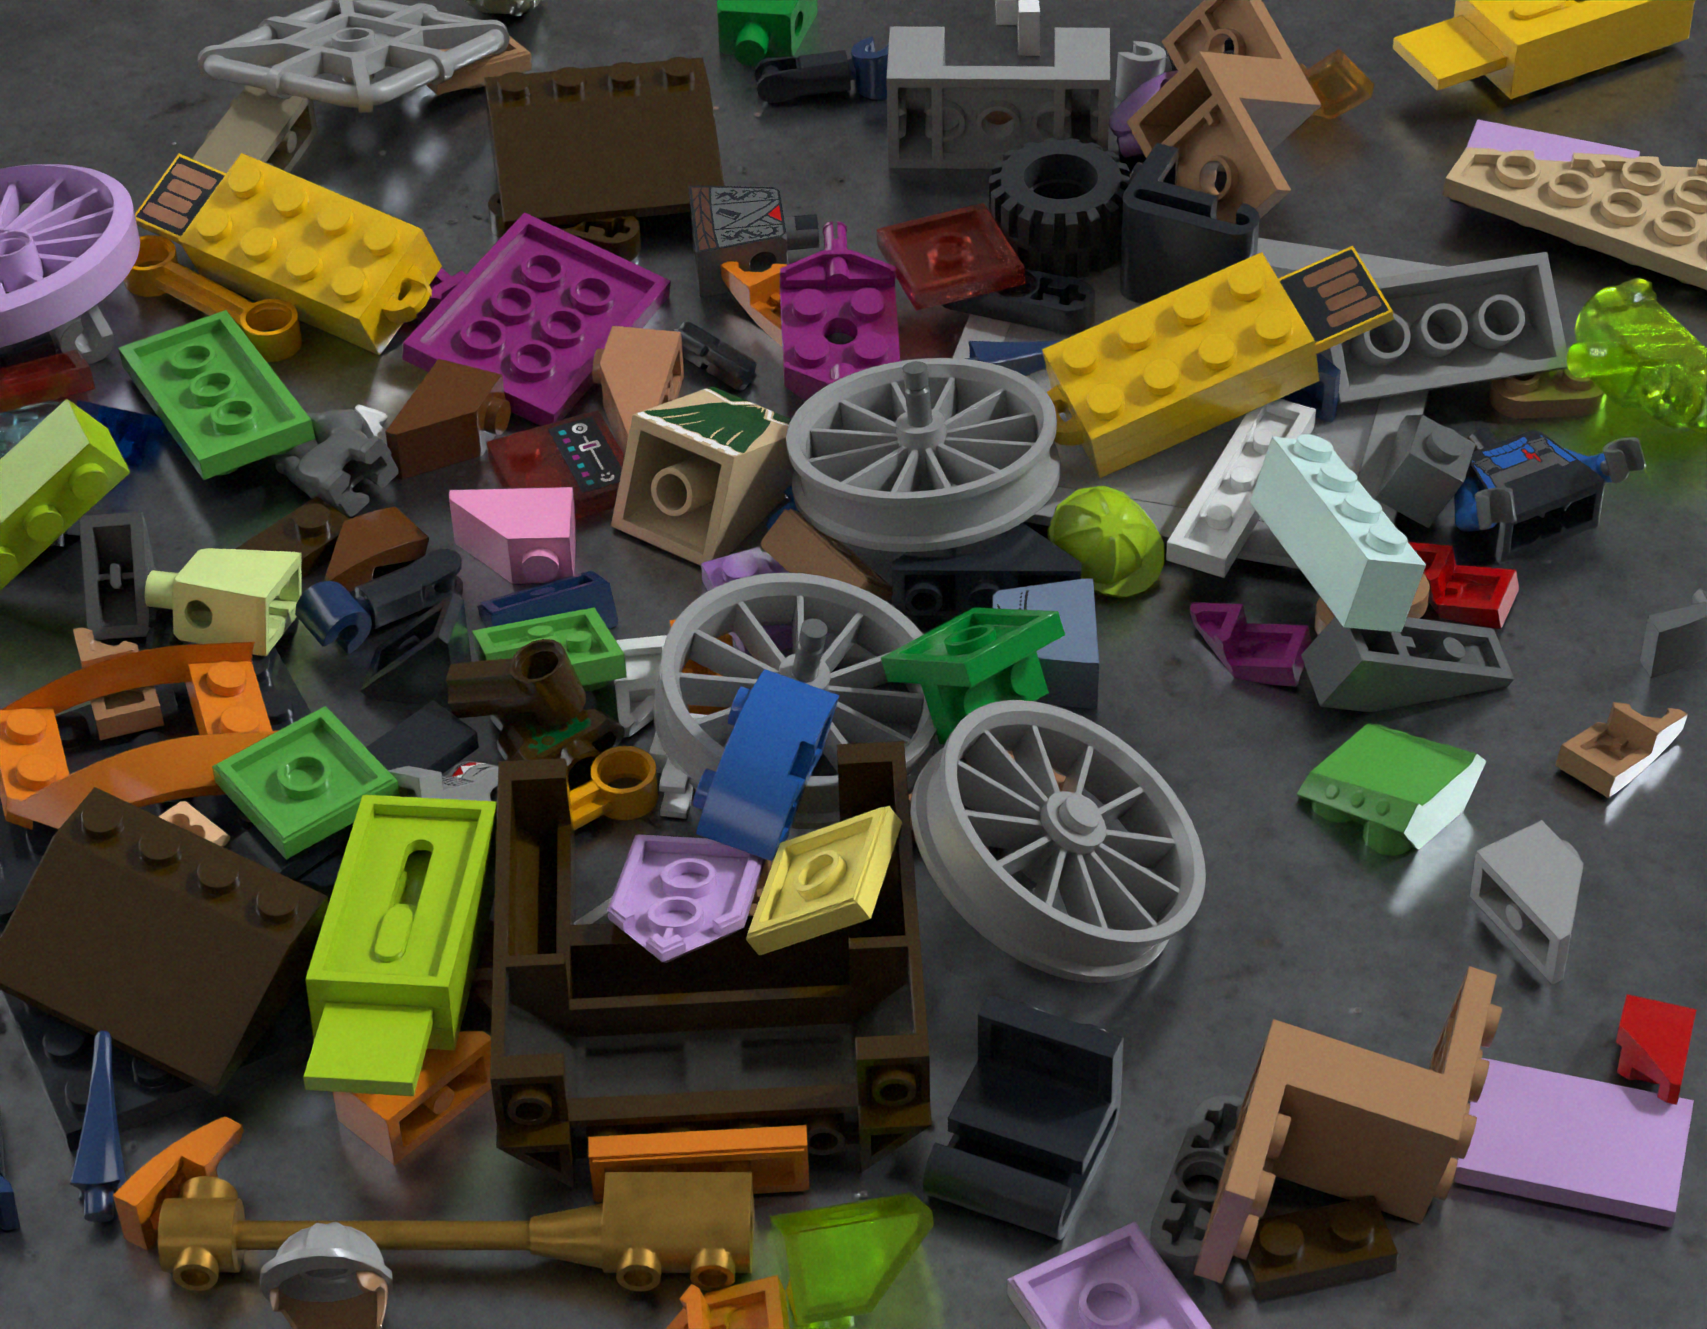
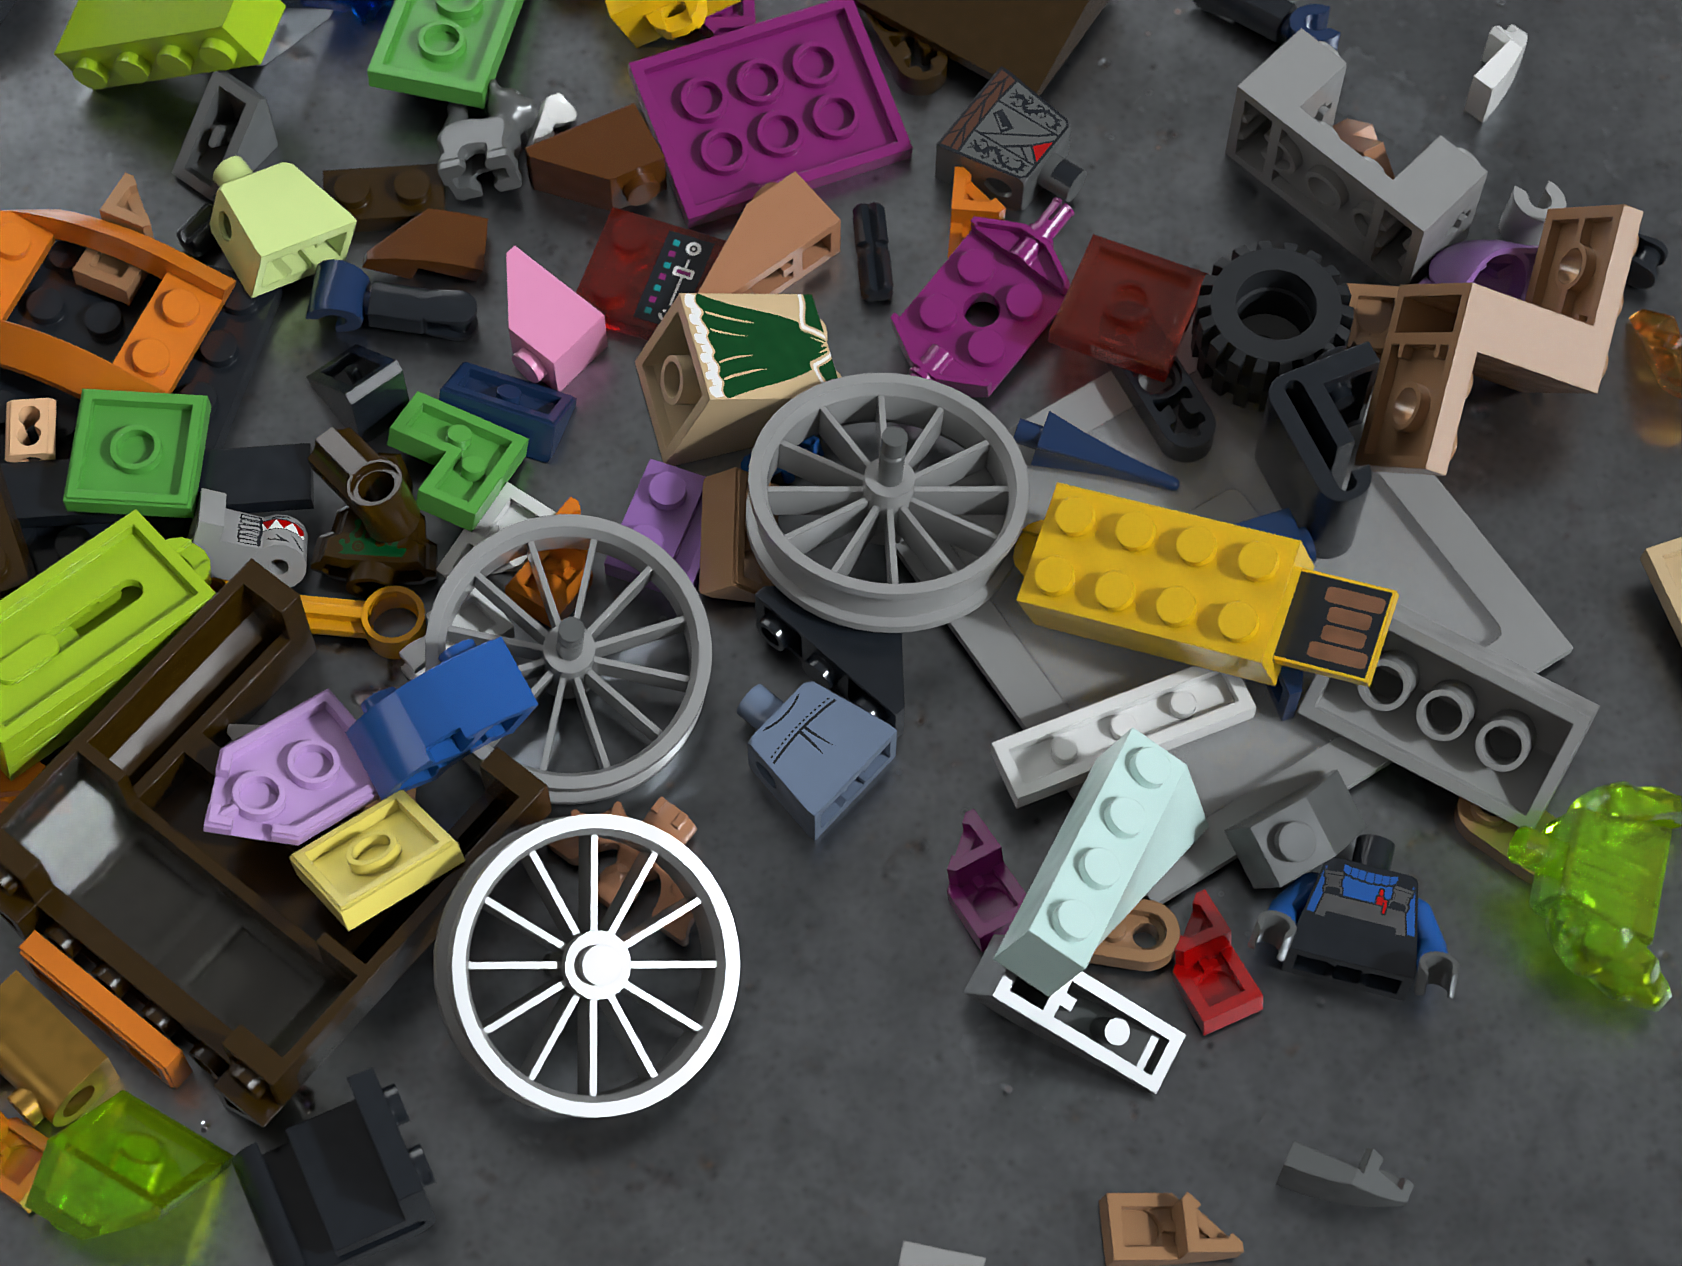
camera: 40 degrees right, 20 degrees up
green bracket [881,608,1065,745] -> none
lime piece [1047,486,1164,599] -> none
bright green slope [1297,723,1486,856] -> none

